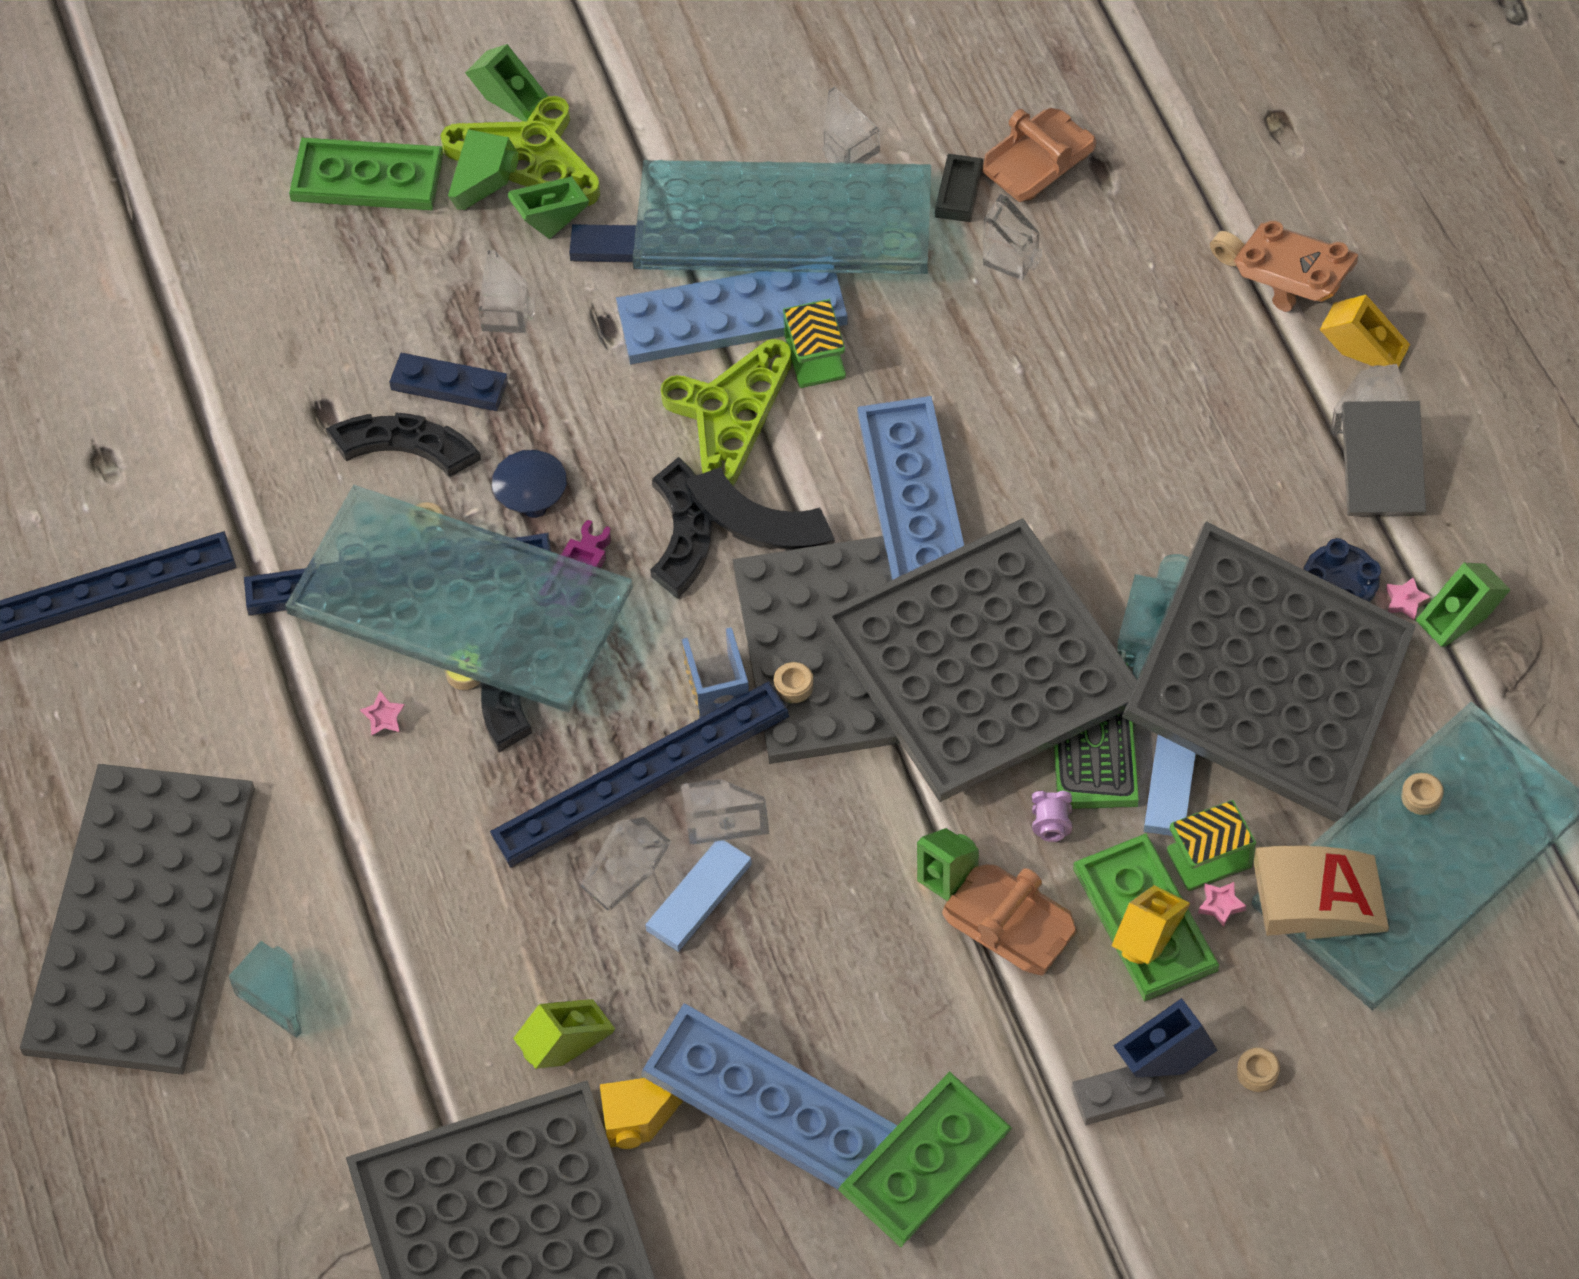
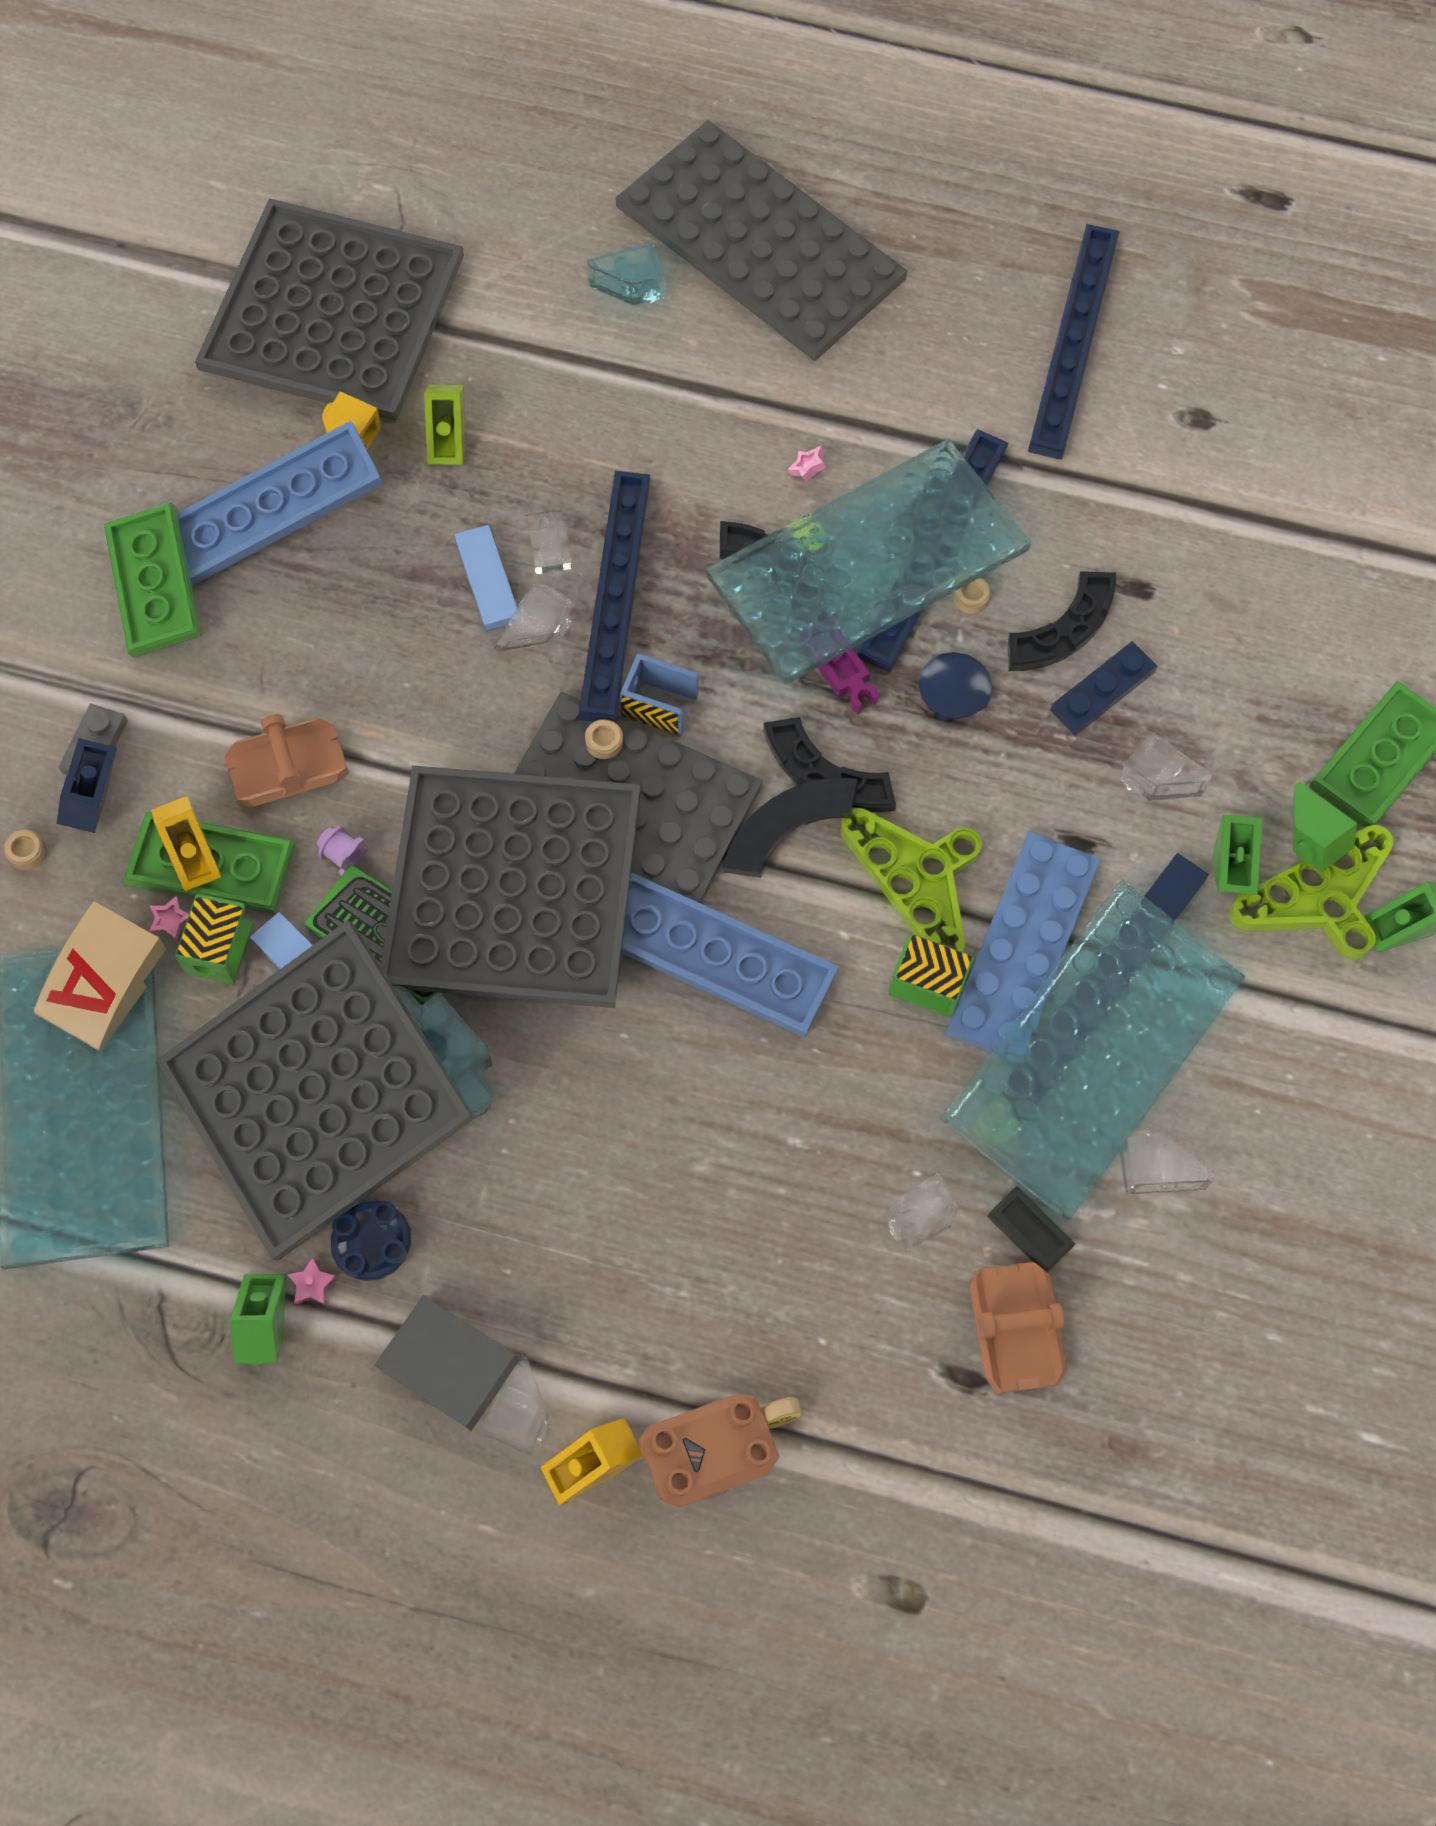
camera: 120 degrees right, 10 degrees up
bright green slope [917,828,979,901] -> none
tan tile [1401,773,1444,815] -> none

